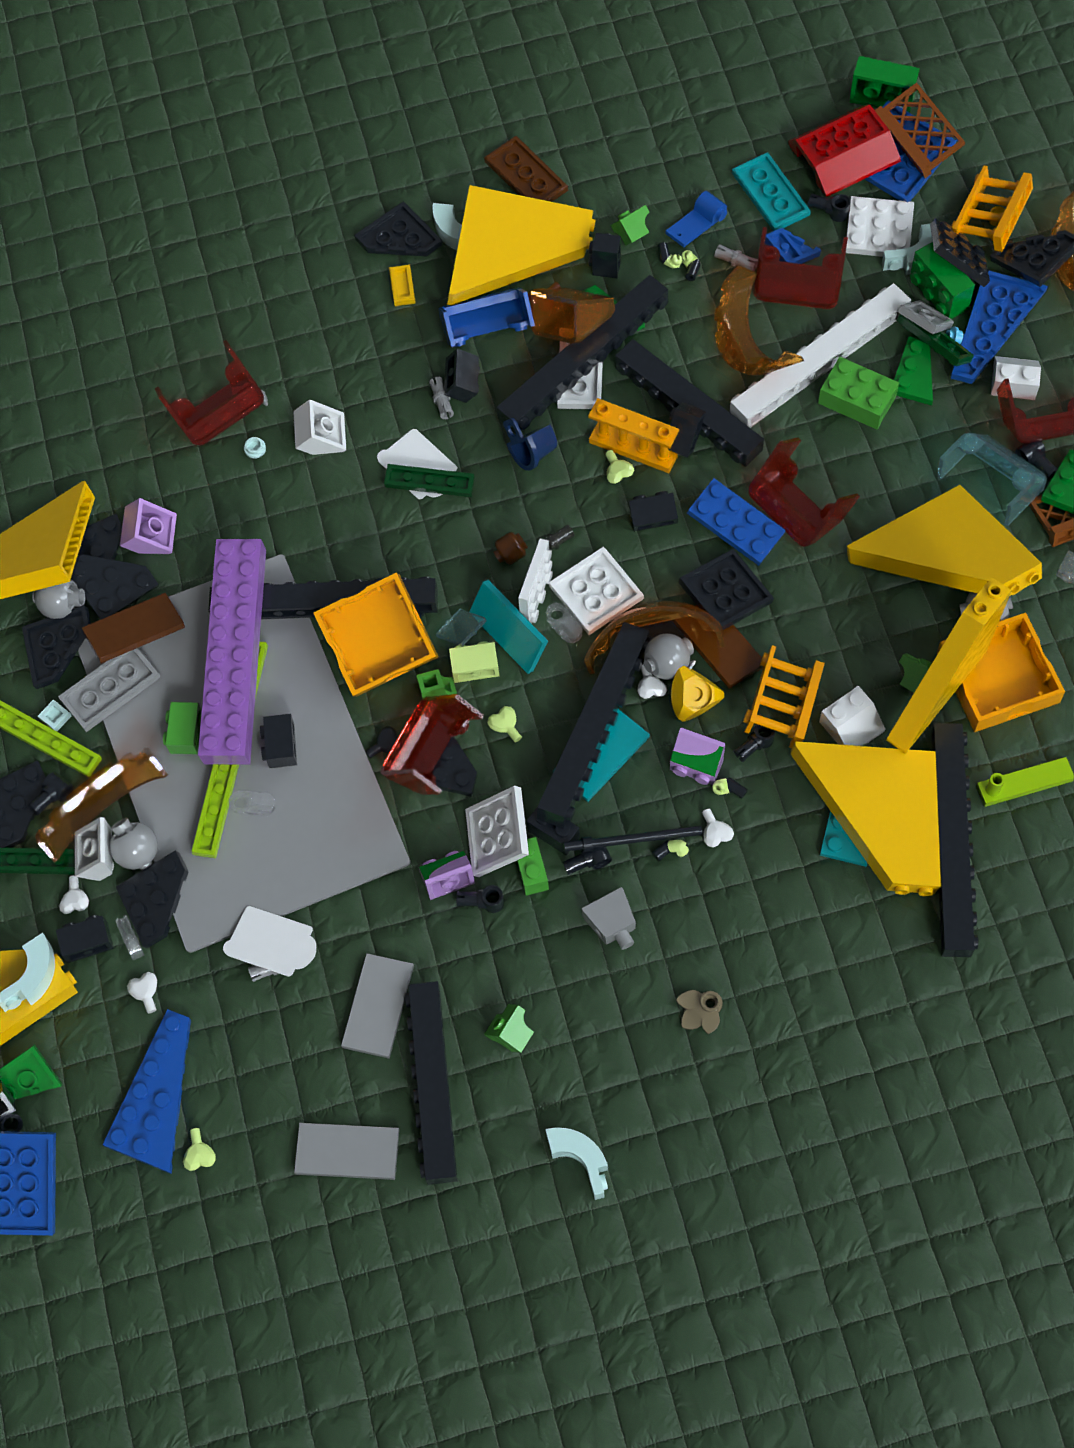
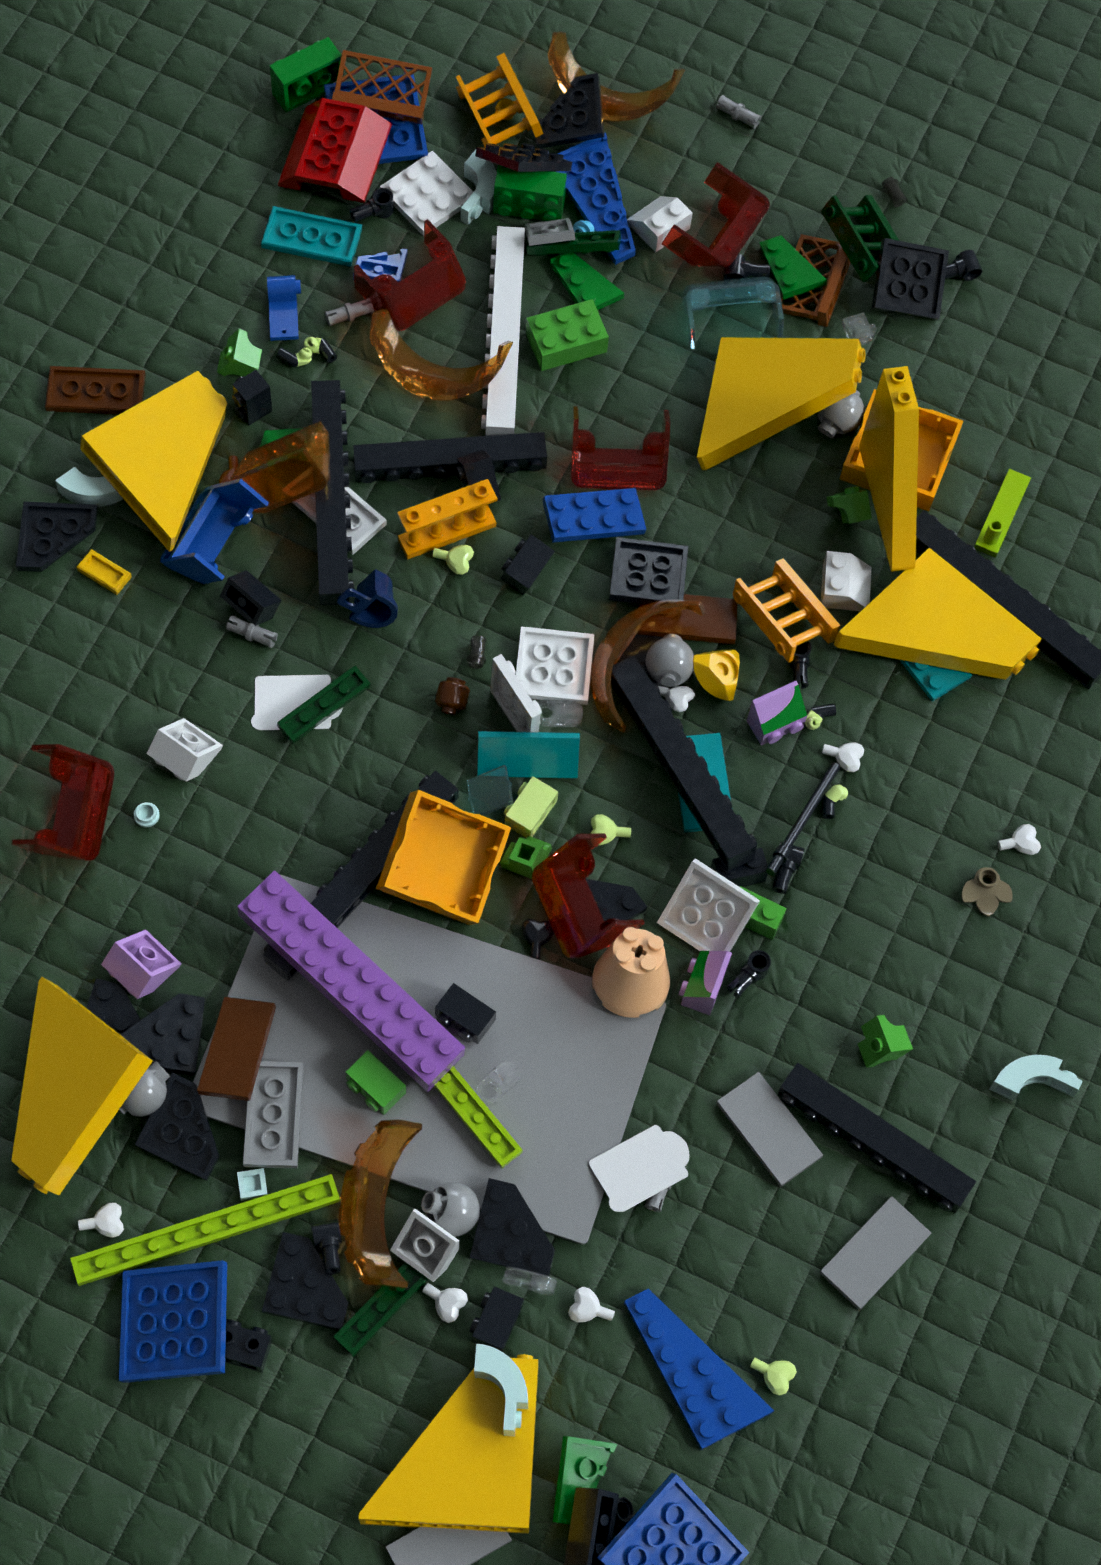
camera: 60 degrees left, 0 degrees up
light grey torso [582,887,636,950] -> none
none -> light nougat cone [592,927,670,1018]
none -> white rock [998,824,1041,855]

